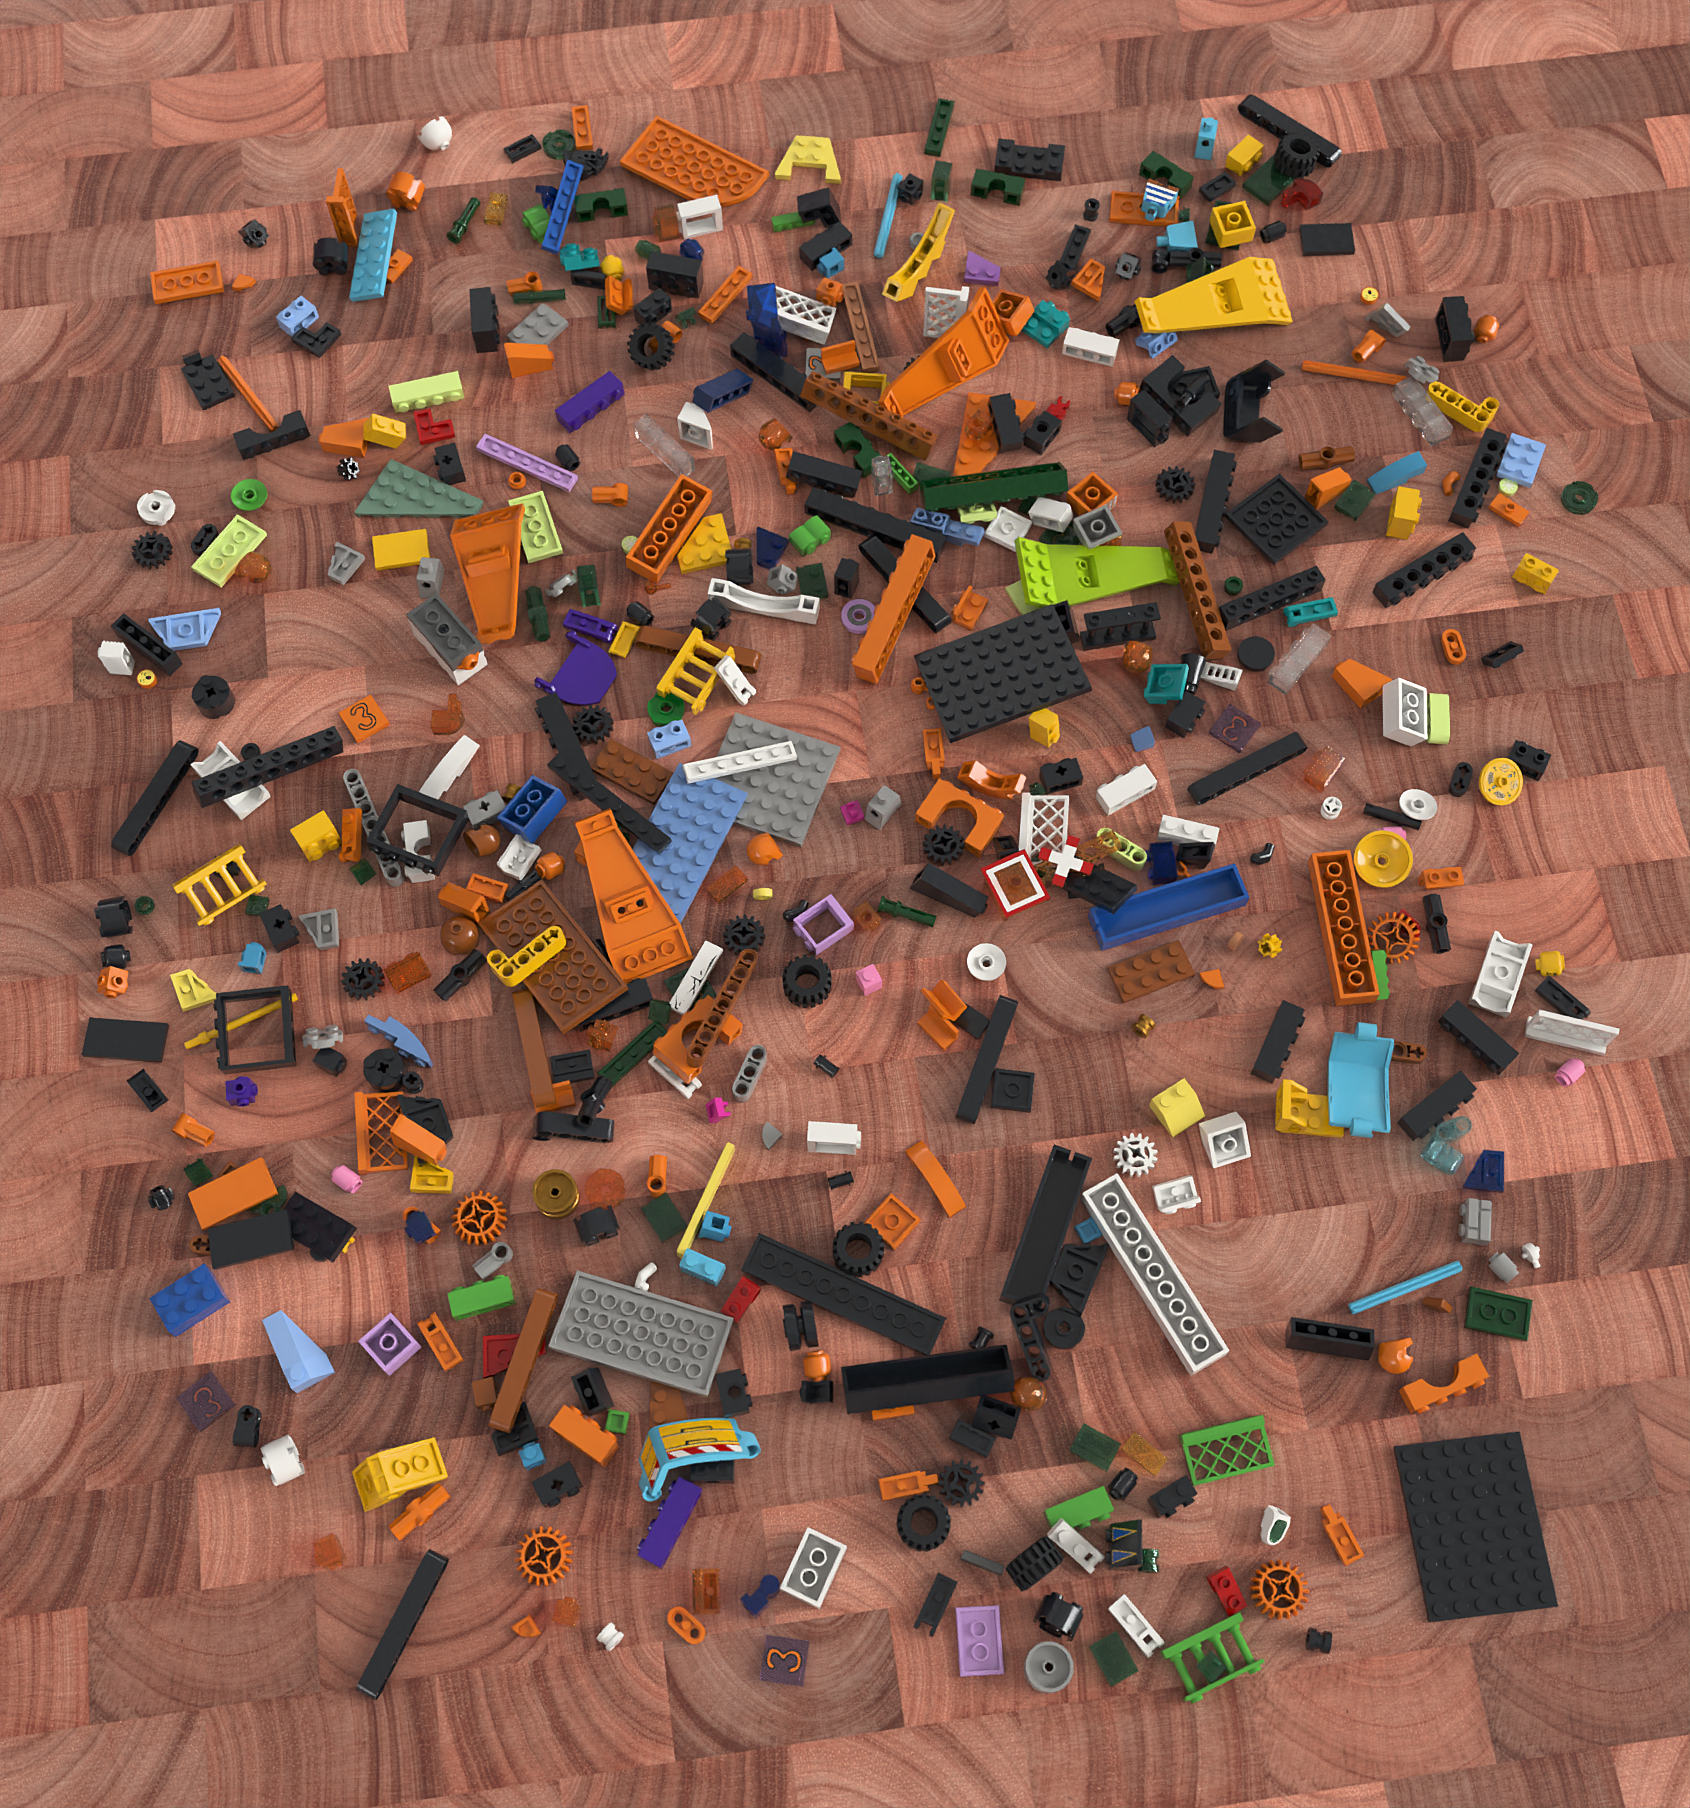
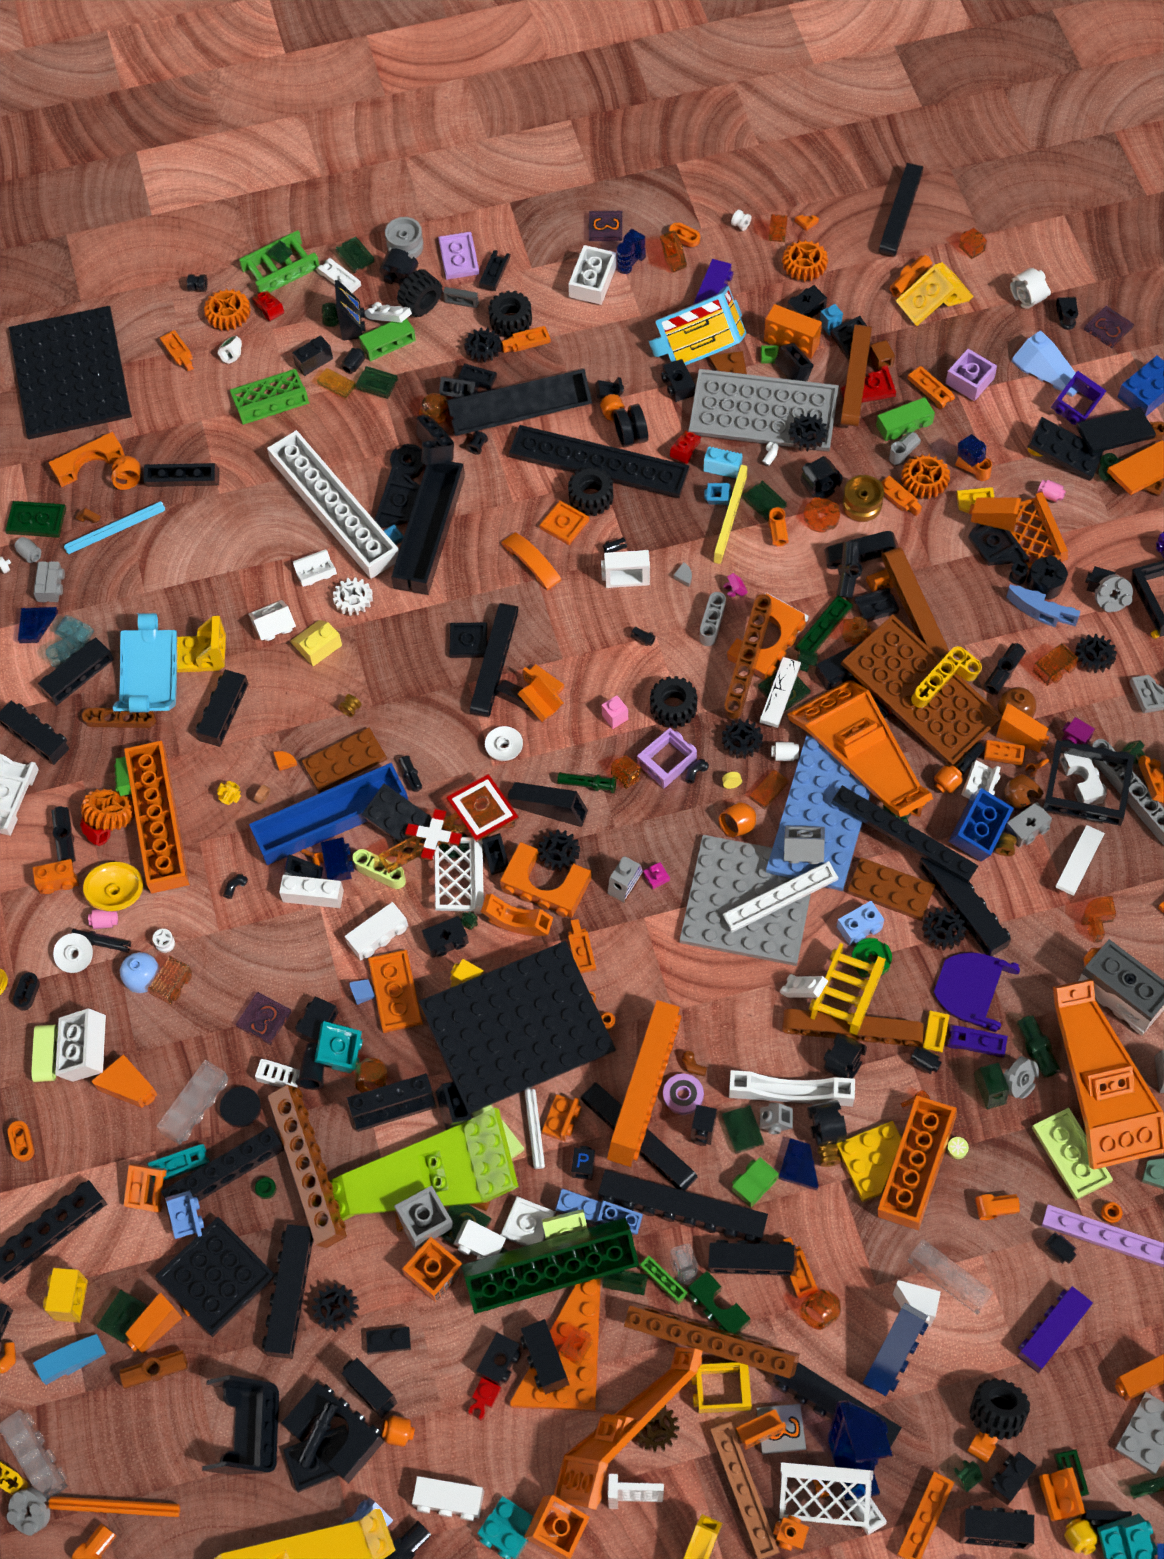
camera: 175 degrees right, 5 degrees down
black beam [1187,732,1308,806] -> none
none -> light blue cylinder [120,952,161,993]
none -> orange plate [124,1164,167,1212]
none -> medium blue bracket [165,1191,204,1239]
none -> black plate [366,1327,411,1355]
none -> orange tile [368,949,423,1033]
none -> black axle [399,756,422,792]
none -> white axle [525,1089,545,1169]
none -> black brick [571,1146,595,1180]
none -> dark orange arm [682,1051,707,1077]
none -> white brick [771,742,799,761]
none -> light grey slope [784,826,825,864]
none -> black gear [788,413,828,451]
none -> orange hinge [881,476,922,516]
none -> orange hand [1025,758,1049,777]
none -> dark purple window [1050,371,1106,425]
none -> magenta brick [1062,717,1095,744]

